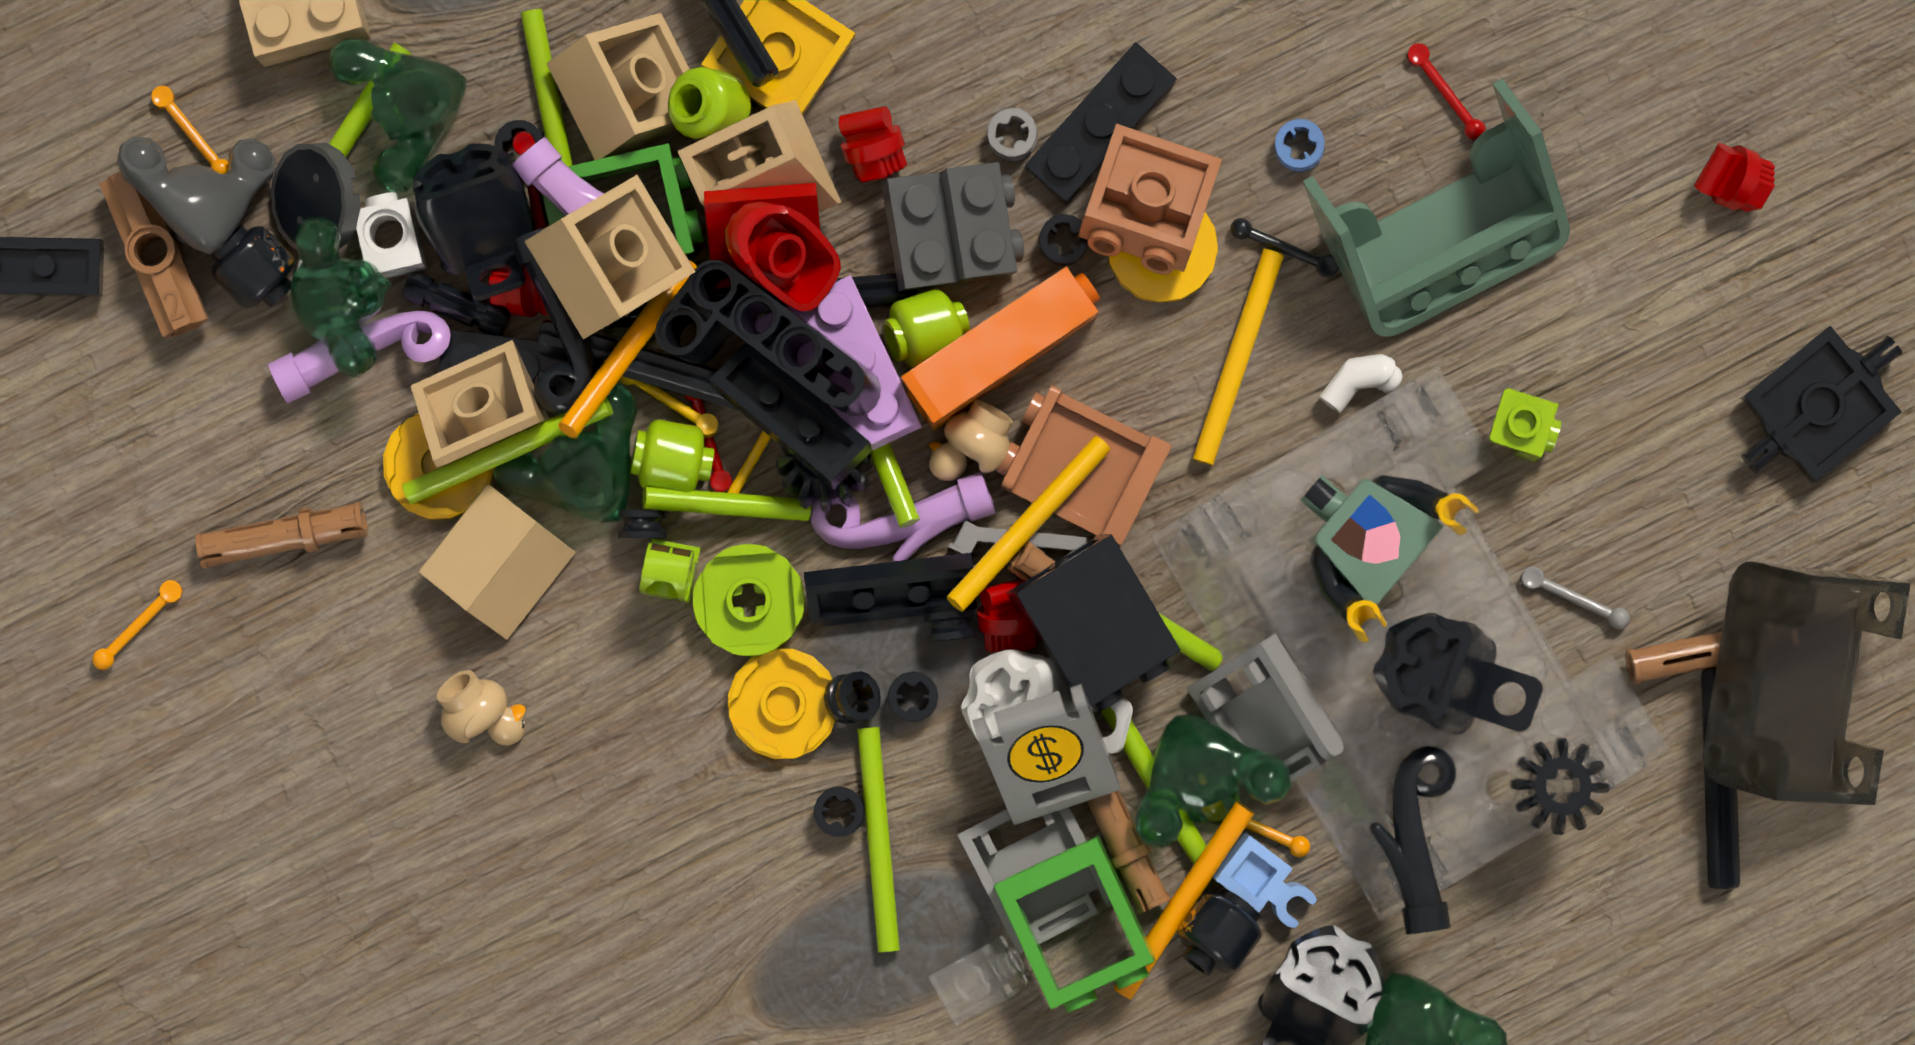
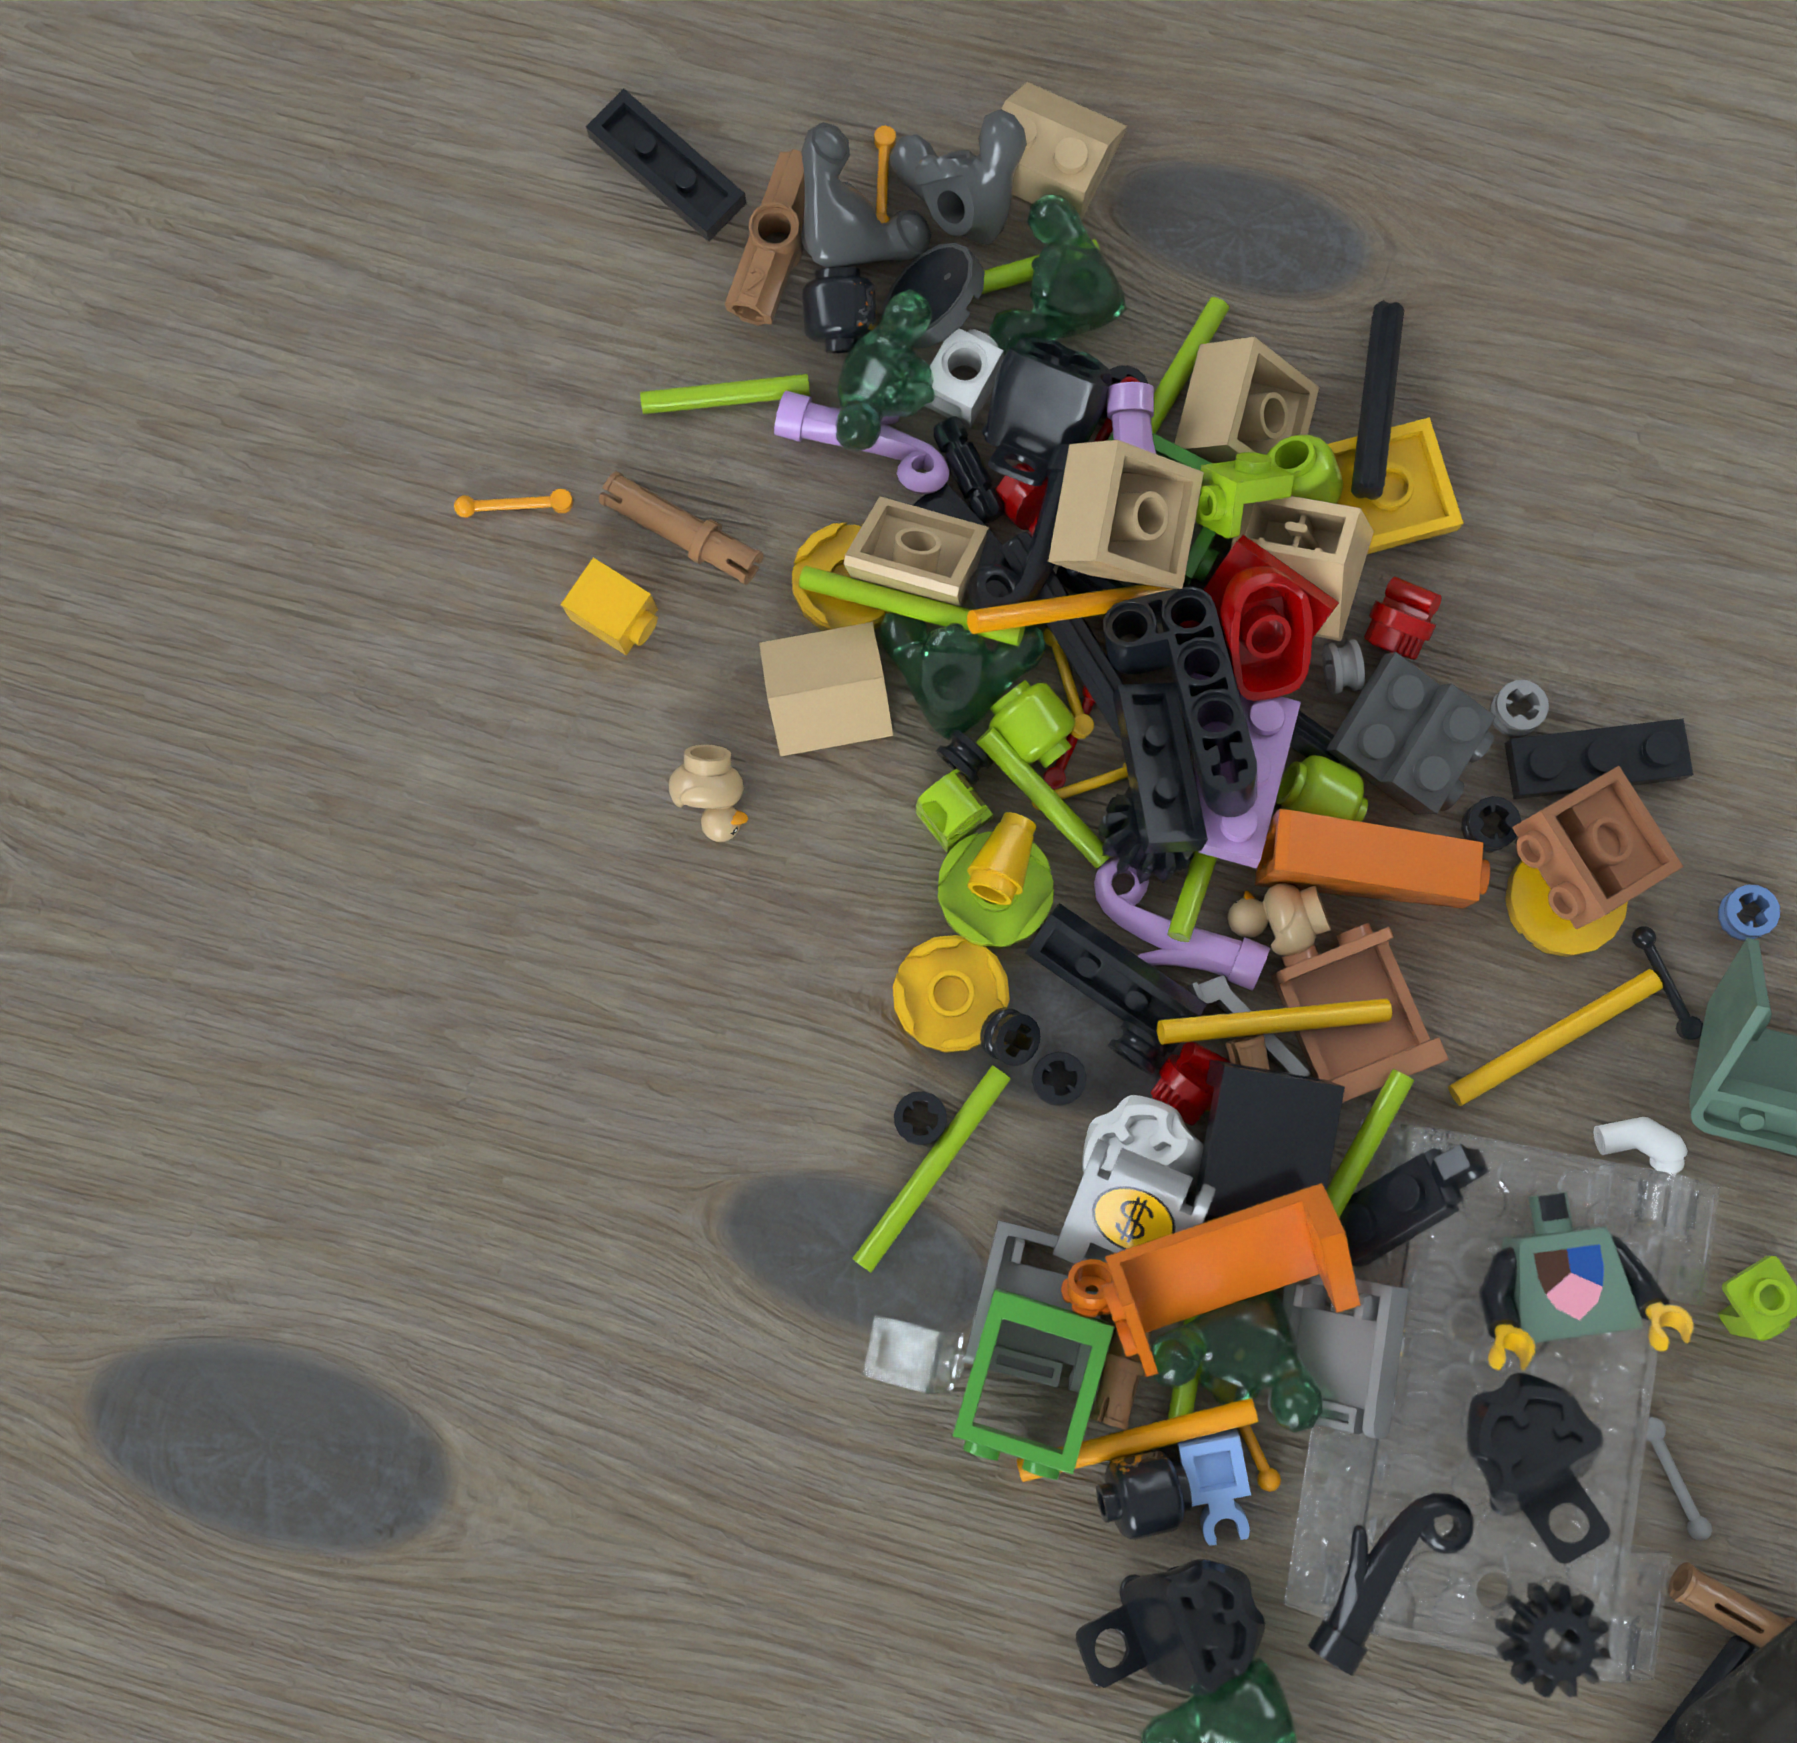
camera: 50 degrees right, 5 degrees down
none -> yellow brick [561,557,658,656]
none -> lime bar [640,374,810,415]
none -> dark grey head [890,109,1027,245]
none -> yellow cone [967,812,1037,905]
none -> orange plate [1061,1259,1113,1318]
none -> orange panel [1101,1183,1360,1377]
none -> lime bracket [1195,452,1294,538]
none -> light grey bush [1322,639,1365,695]
none -> lime bar [1326,1069,1415,1218]
none -> black hinge [1339,1144,1490,1267]

